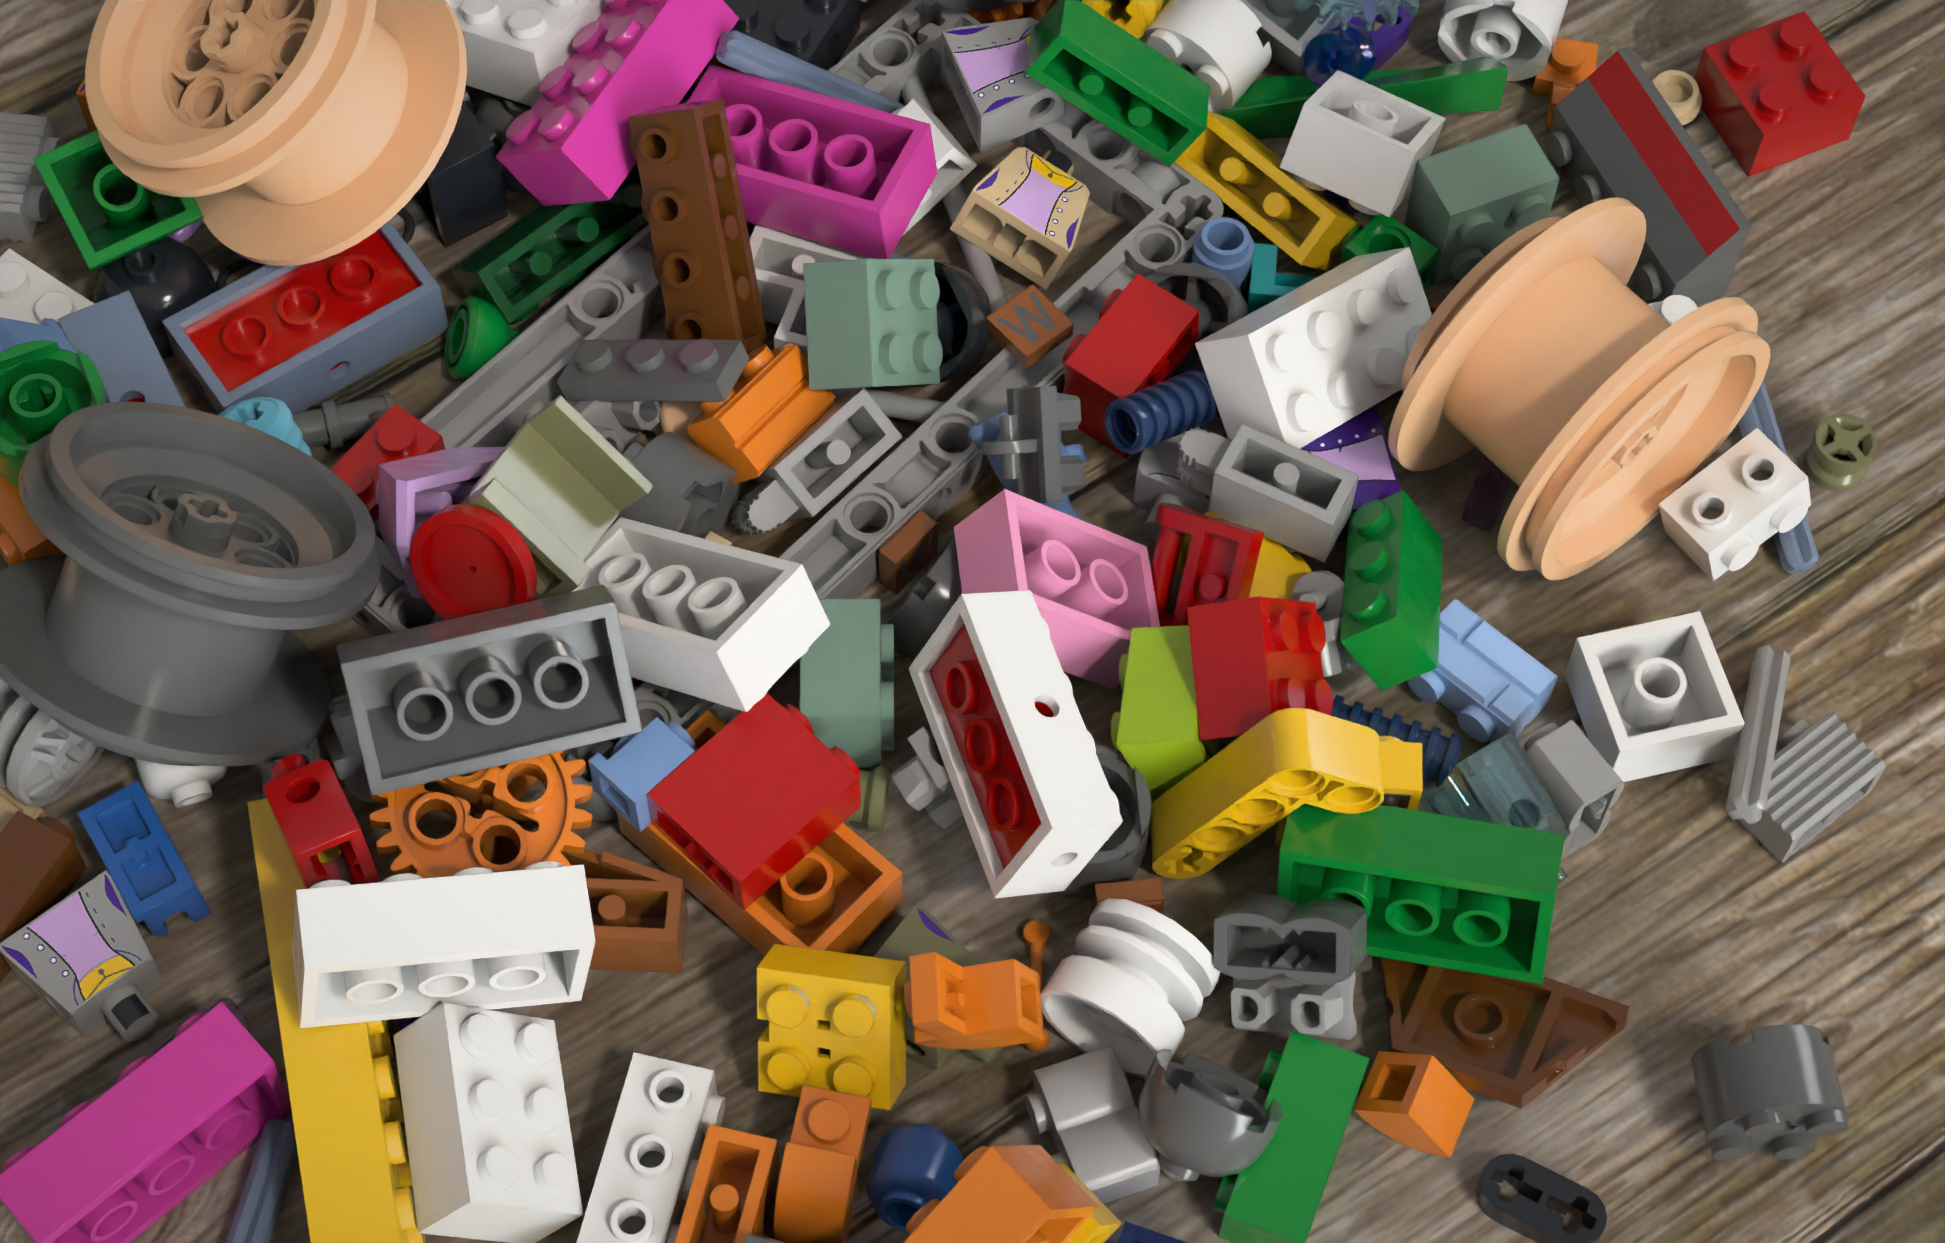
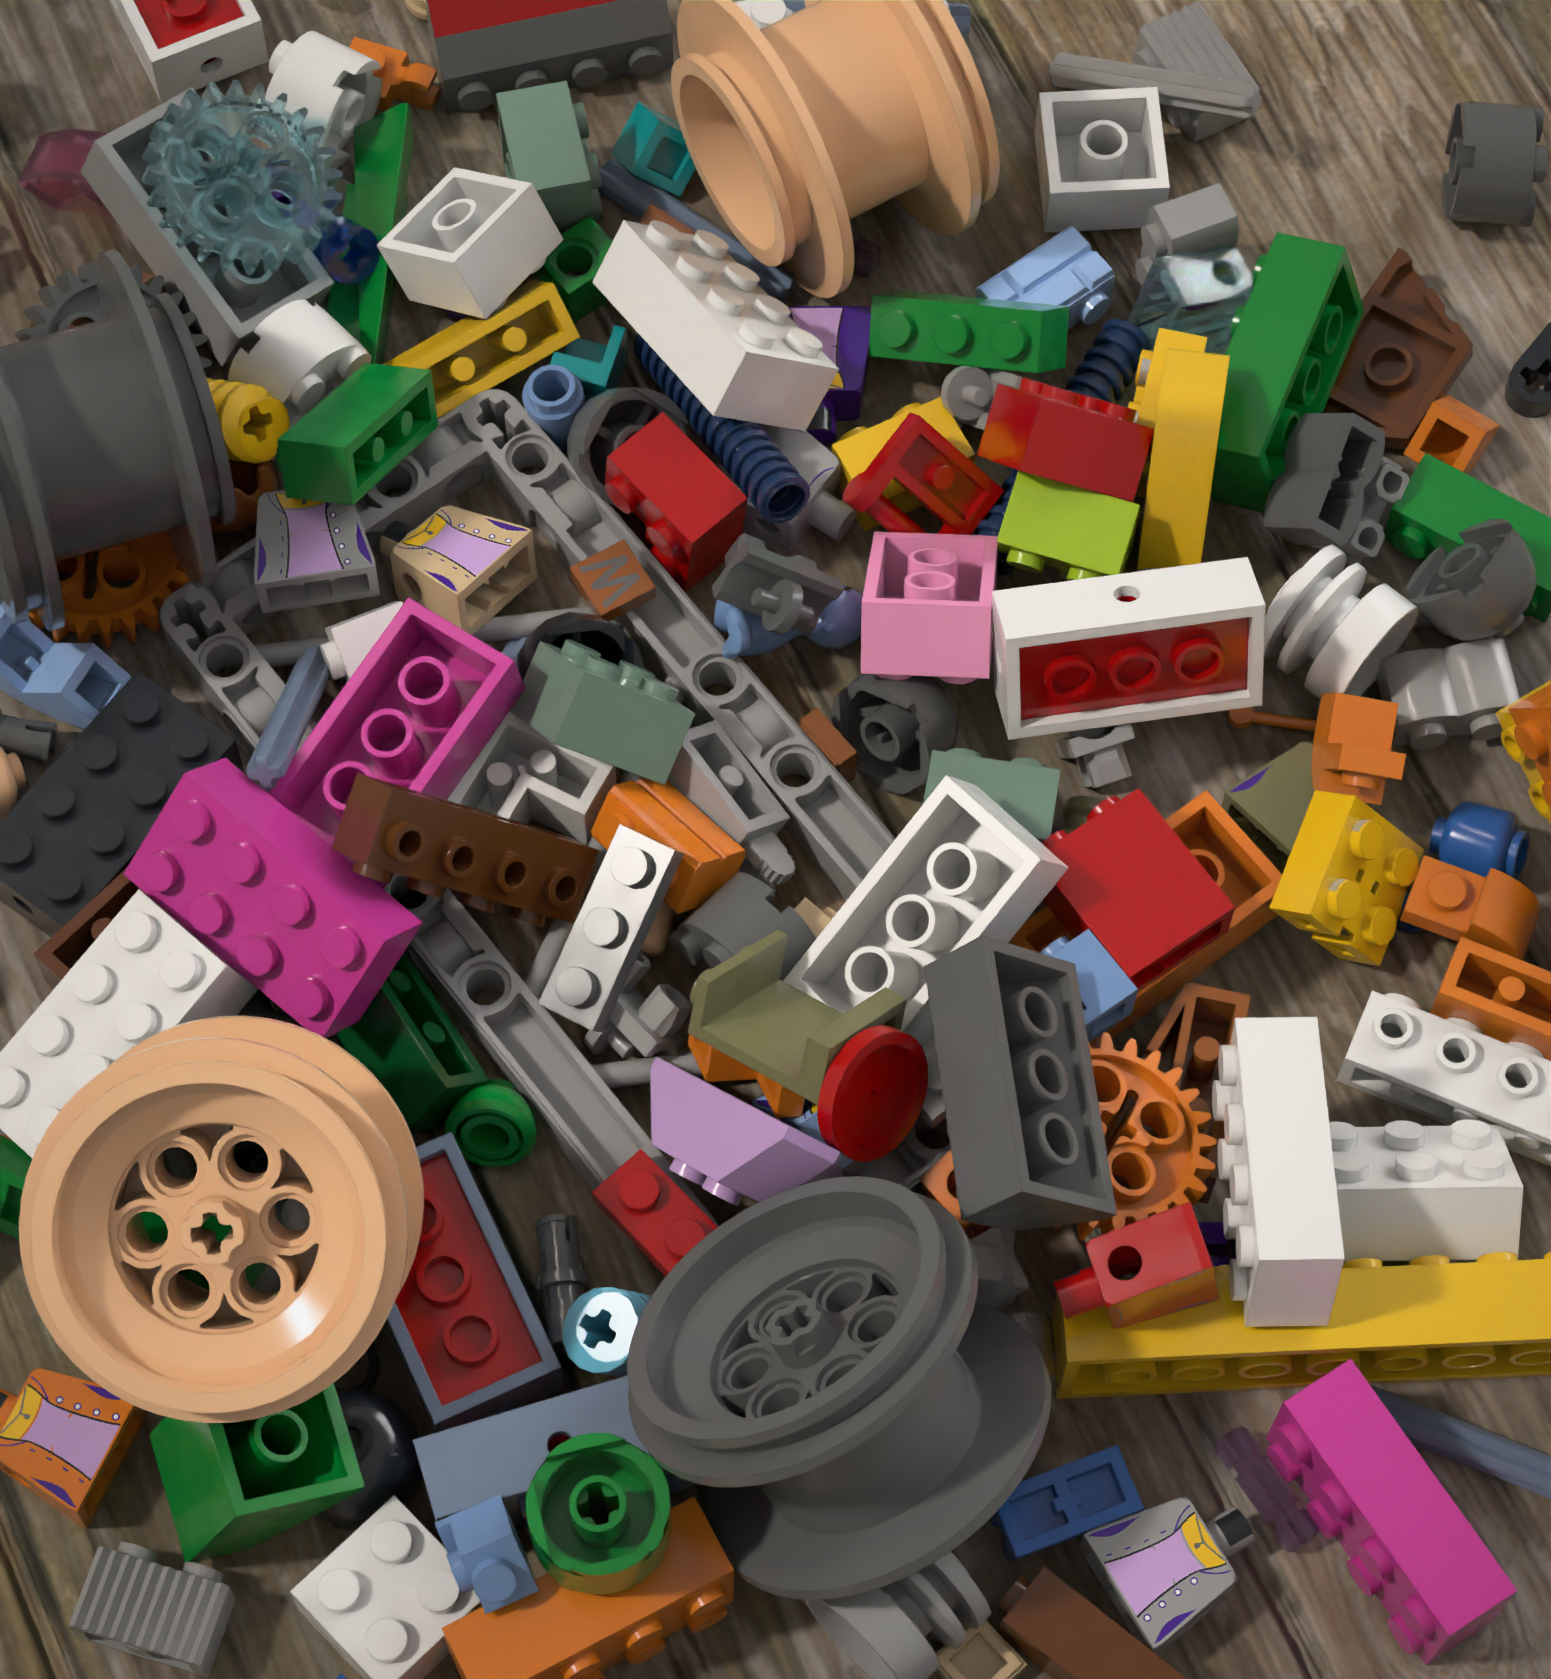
camera: 80 degrees left, 5 degrees up
light grey hinge [1175,424,1359,563] -> none

